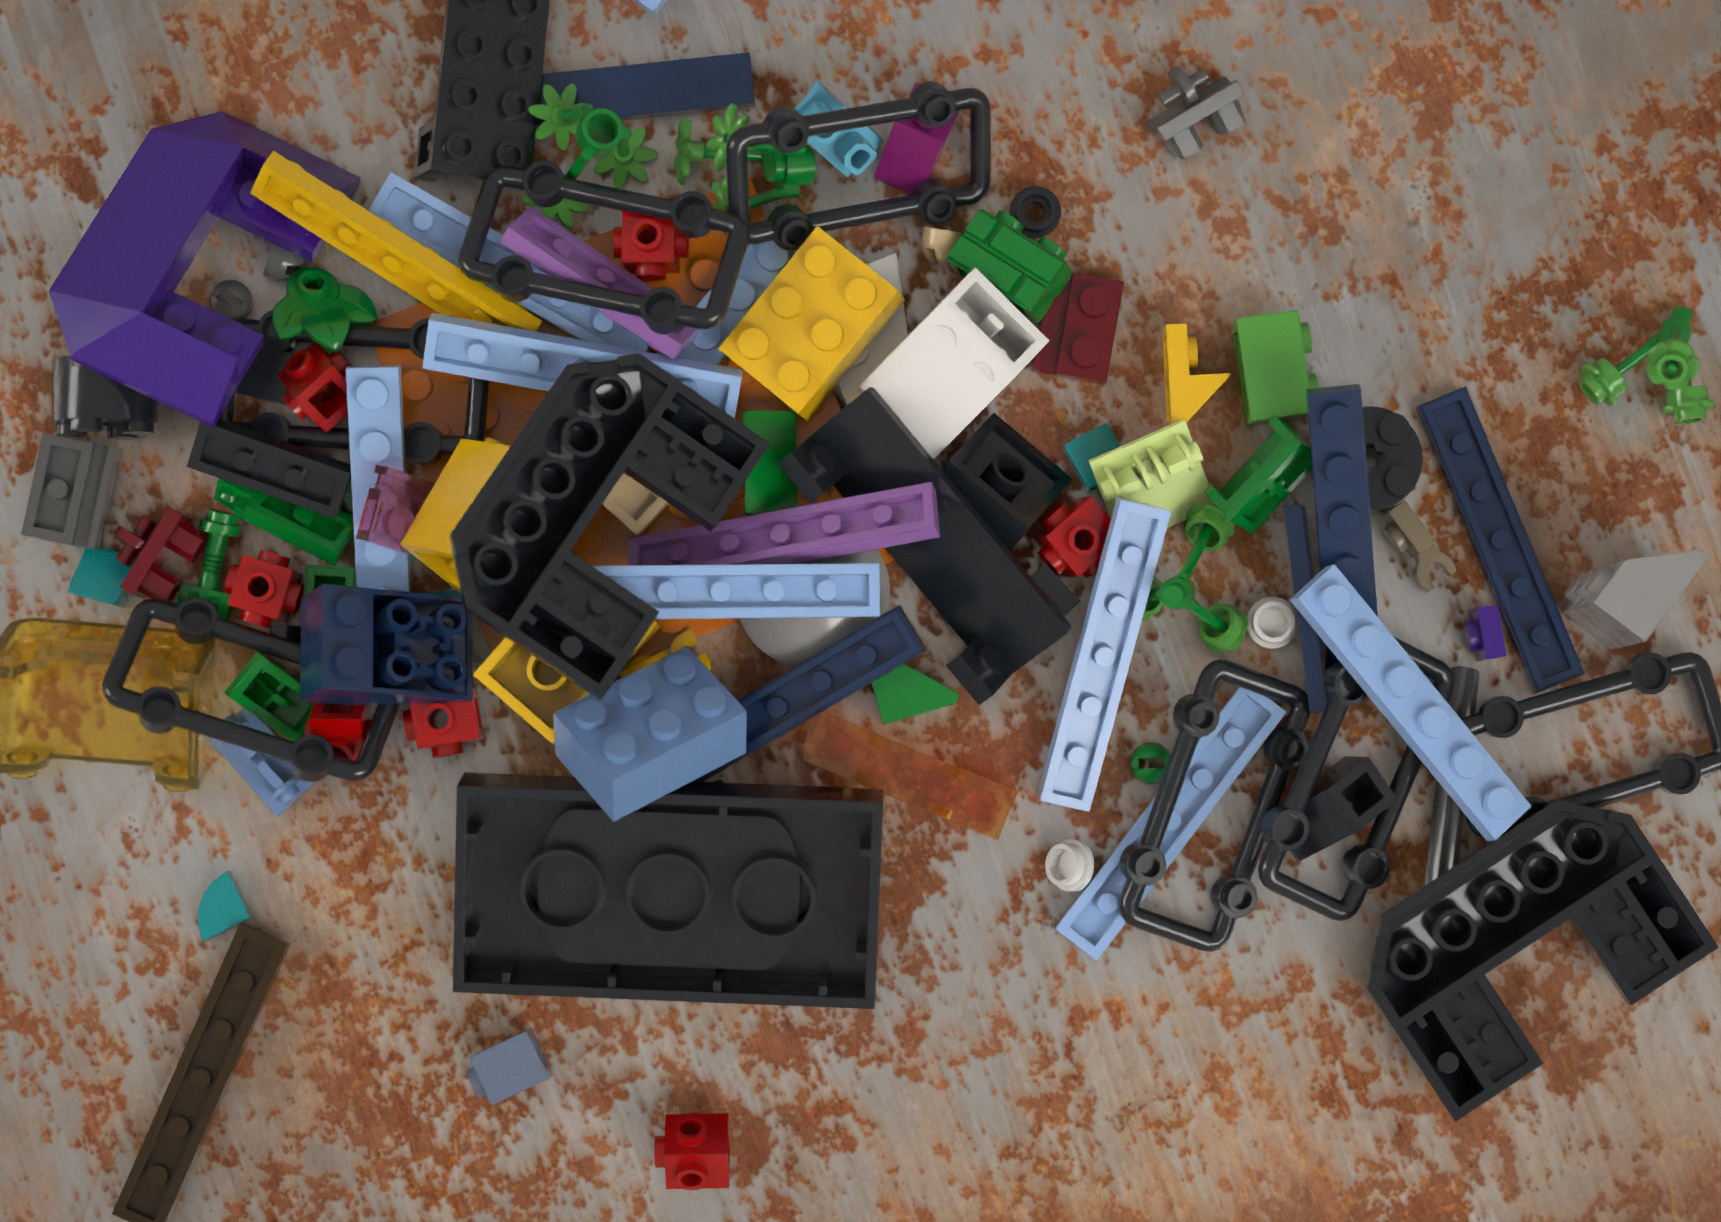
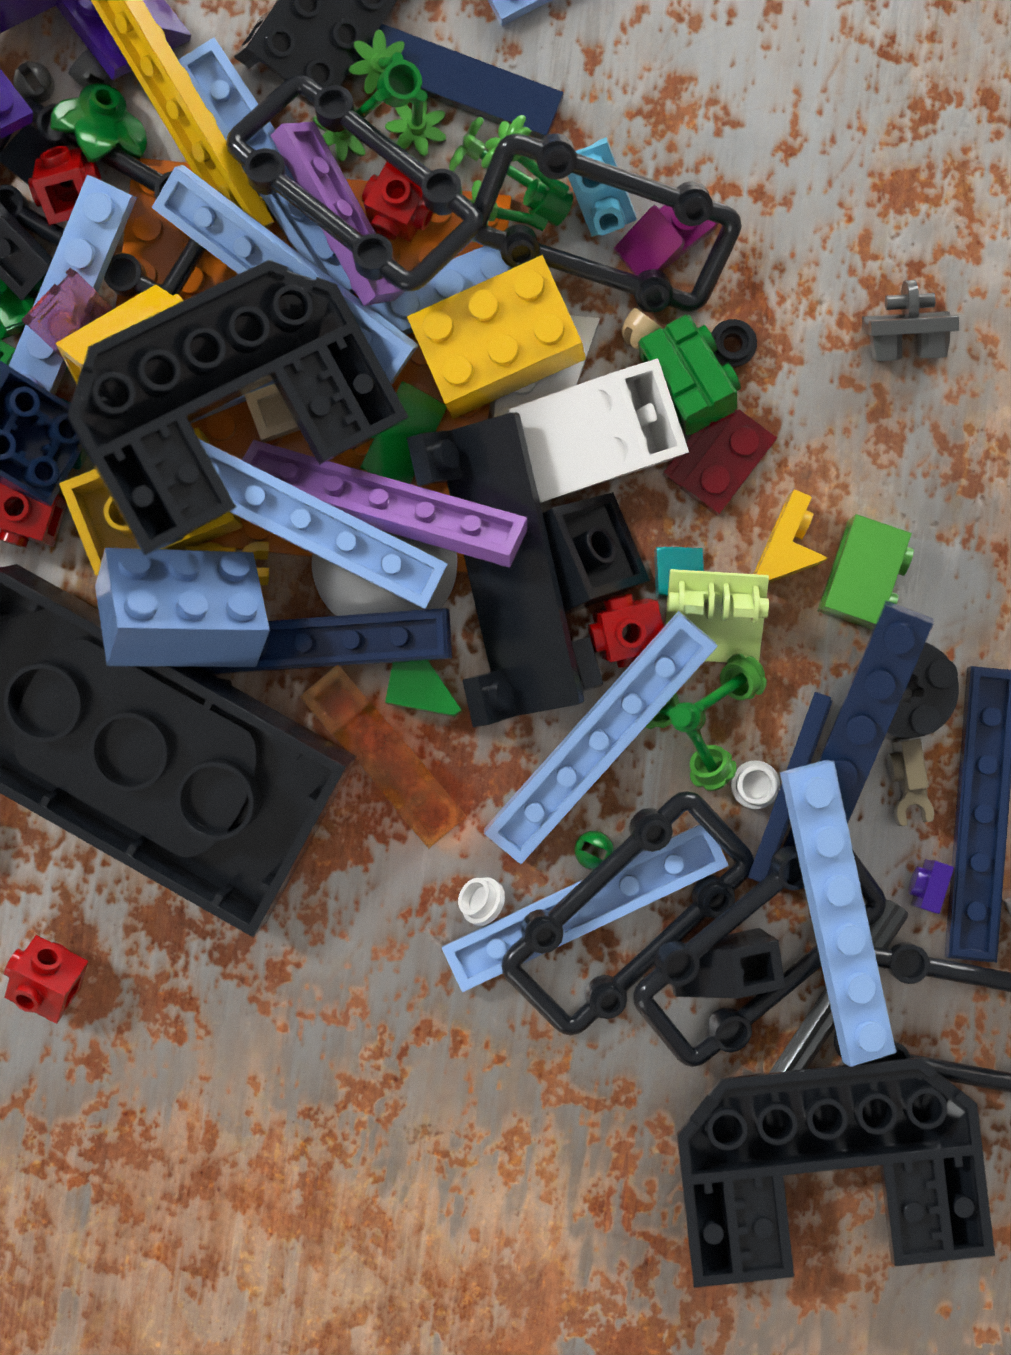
camera: 30 degrees right, 0 degrees up
green hinge [1204,414,1312,534] -> none

